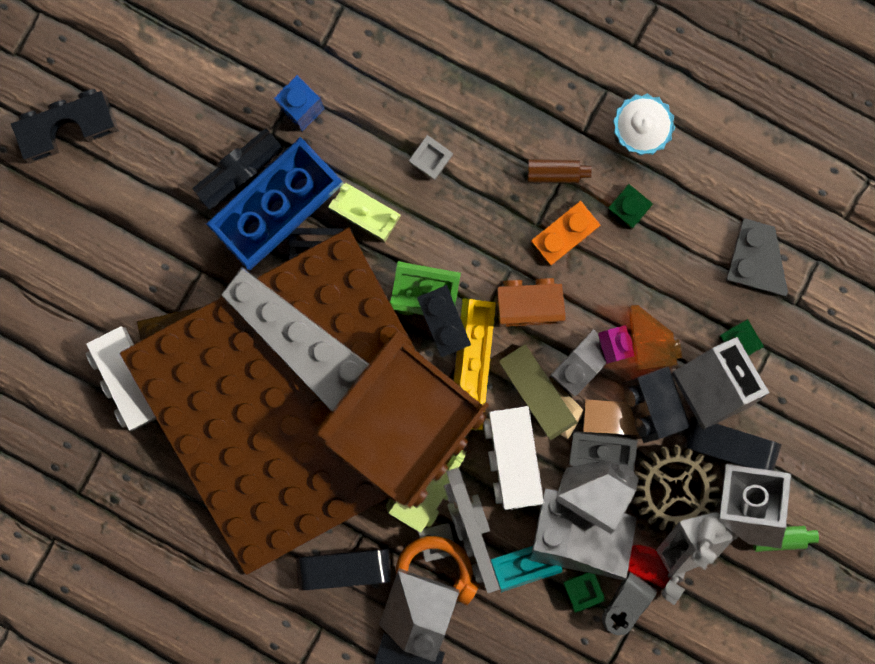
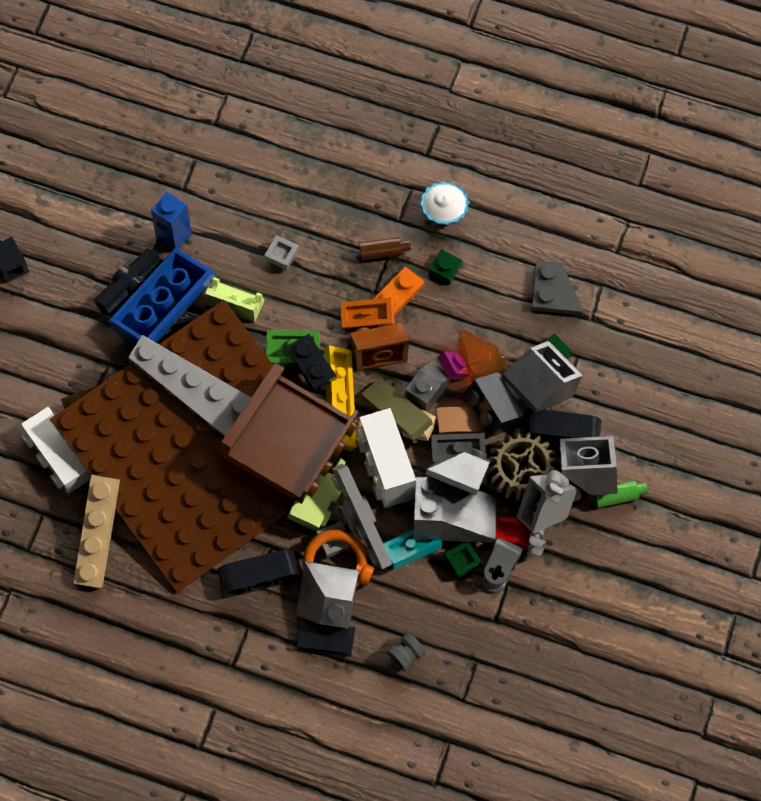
camera: 15 degrees left, 20 degrees down
none -> tan plate [74,475,120,588]
none -> orange plate [340,298,395,329]

